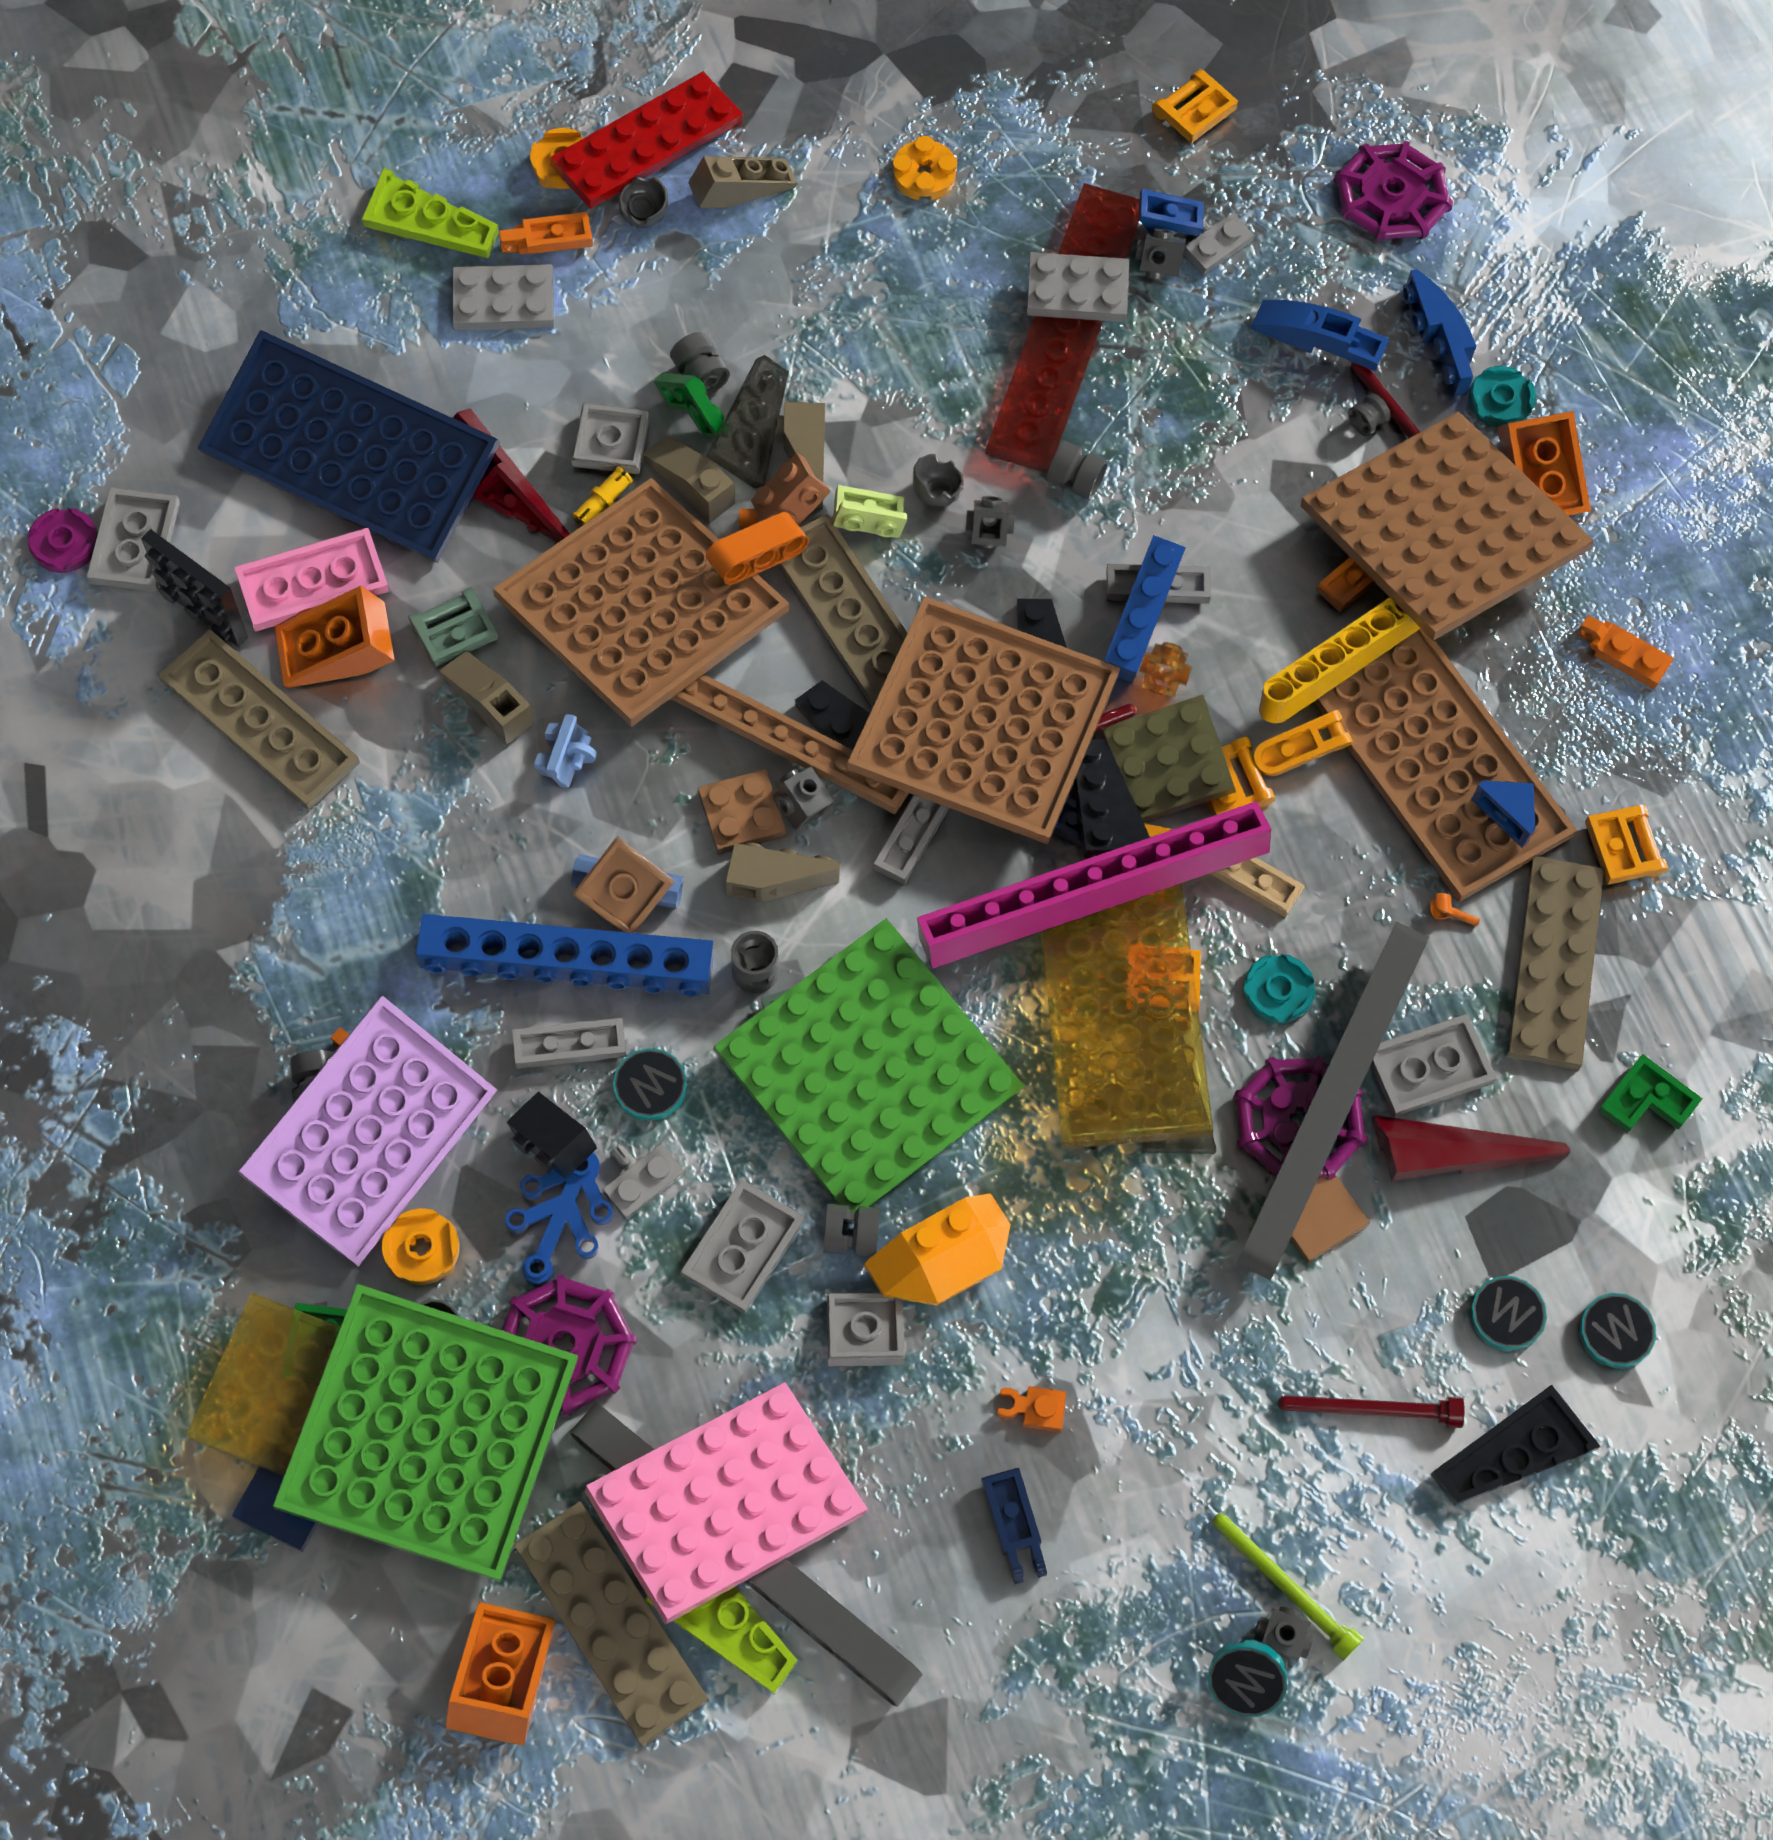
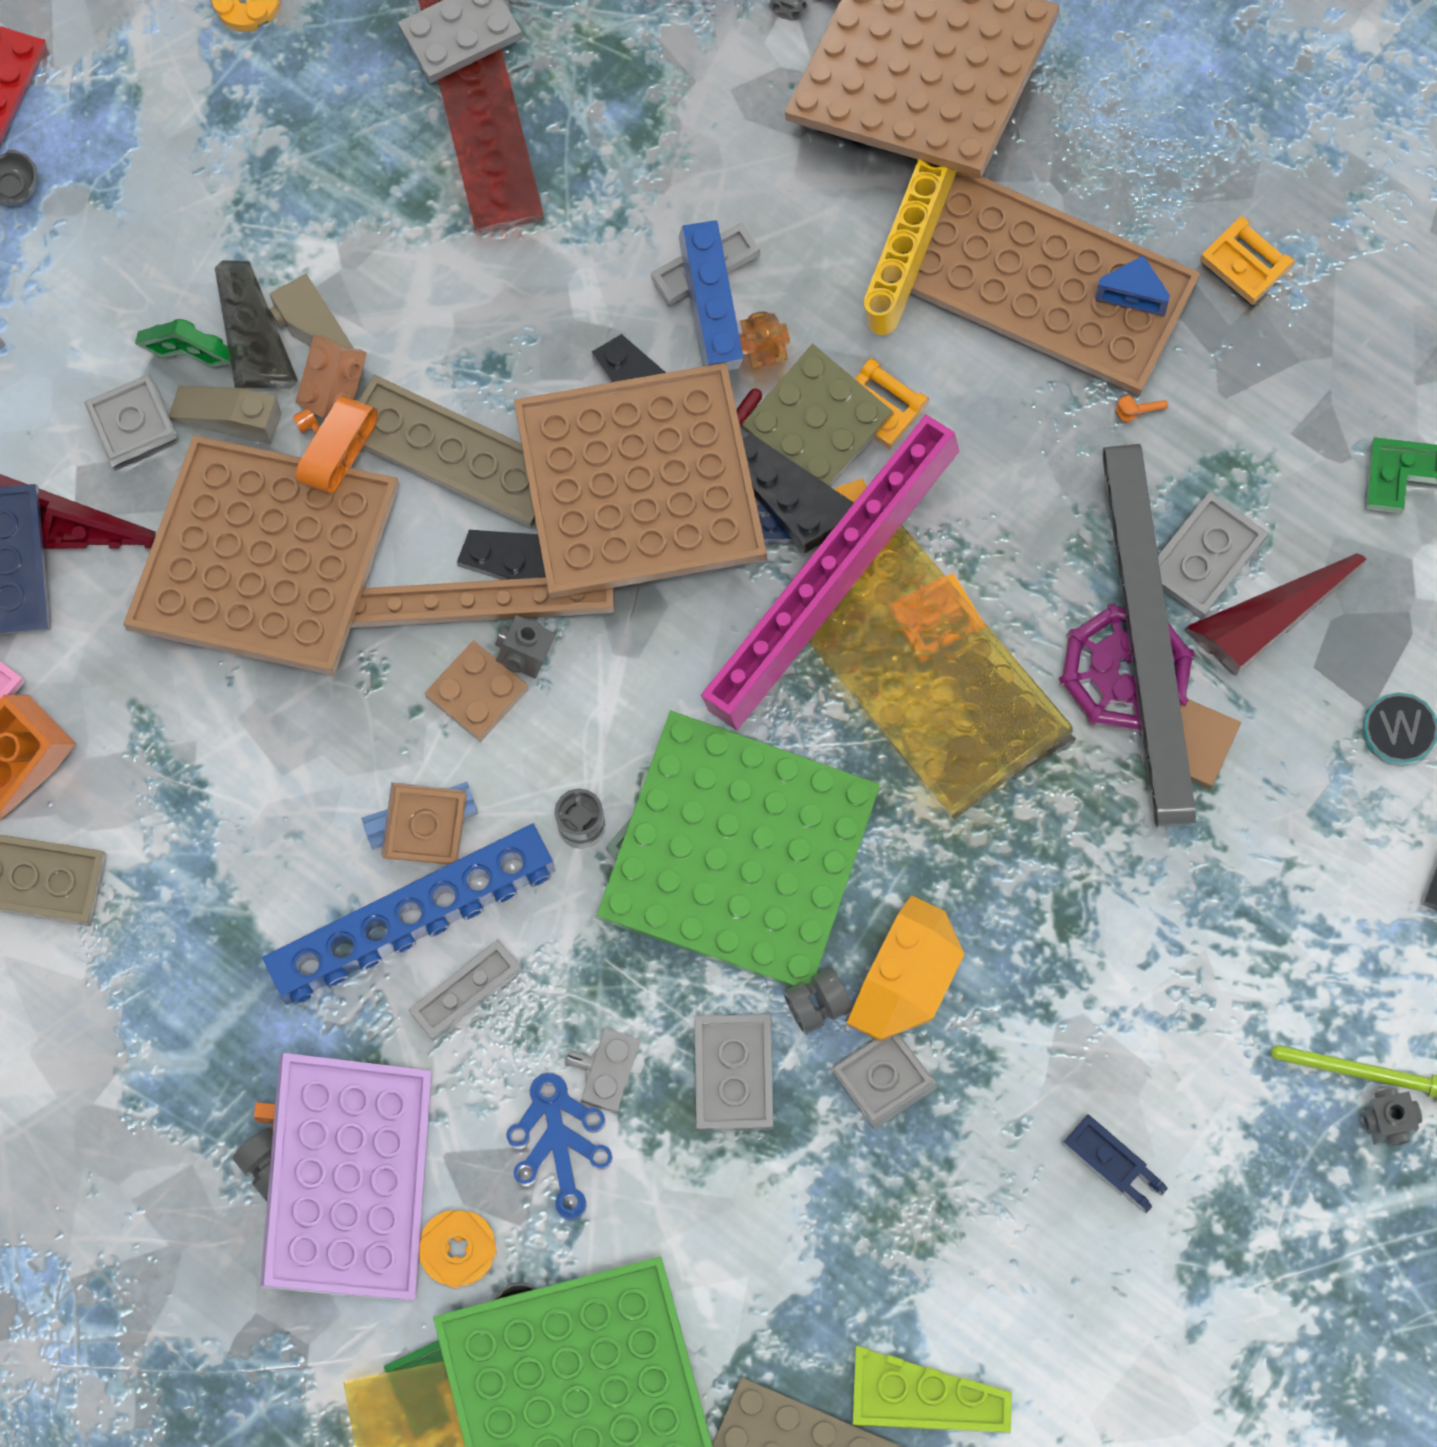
camera: 25 degrees left, 5 degrees up
sand green plate [408,587,498,668] -> none
dark tan slope [439,651,534,745] -> none
magenta plate [501,1275,637,1416] -> none
black brick [506,1091,597,1179] -> none
light blue hips [534,714,597,788] -> none
dark grey beam [569,1403,923,1707] -> none
yellow pin [571,467,633,526] -> none
bright pink plate [584,1382,868,1625] -> none
black tile [613,1048,687,1121] -> none
dark grey wheel [670,332,730,396] -> none
dark tan slope [688,156,798,208] -> none
dark tan slope [726,842,841,902] -> none
yellowish green bracket [833,485,907,538] -> none
light grey plate [873,795,950,885] -> none
dark grey hair [913,454,964,506] -> none
dark grey brick [965,496,1015,548] -> none
orange plate [997,1386,1066,1433] -> none
dark grey wheel [1046,440,1109,500] -> none
tile [1208,1640,1288,1717] -> none
tan tile [1209,857,1305,918] -> none
teal tile [1242,954,1316,1025] -> none
light orange plate [1254,710,1353,777] -> none
dark red piece [1278,1395,1465,1428] -> none
orange hinge [1316,557,1376,613] -> none
dark tan plate [1507,856,1604,1071] -> none
orange hinge [1576,615,1674,689] -> none

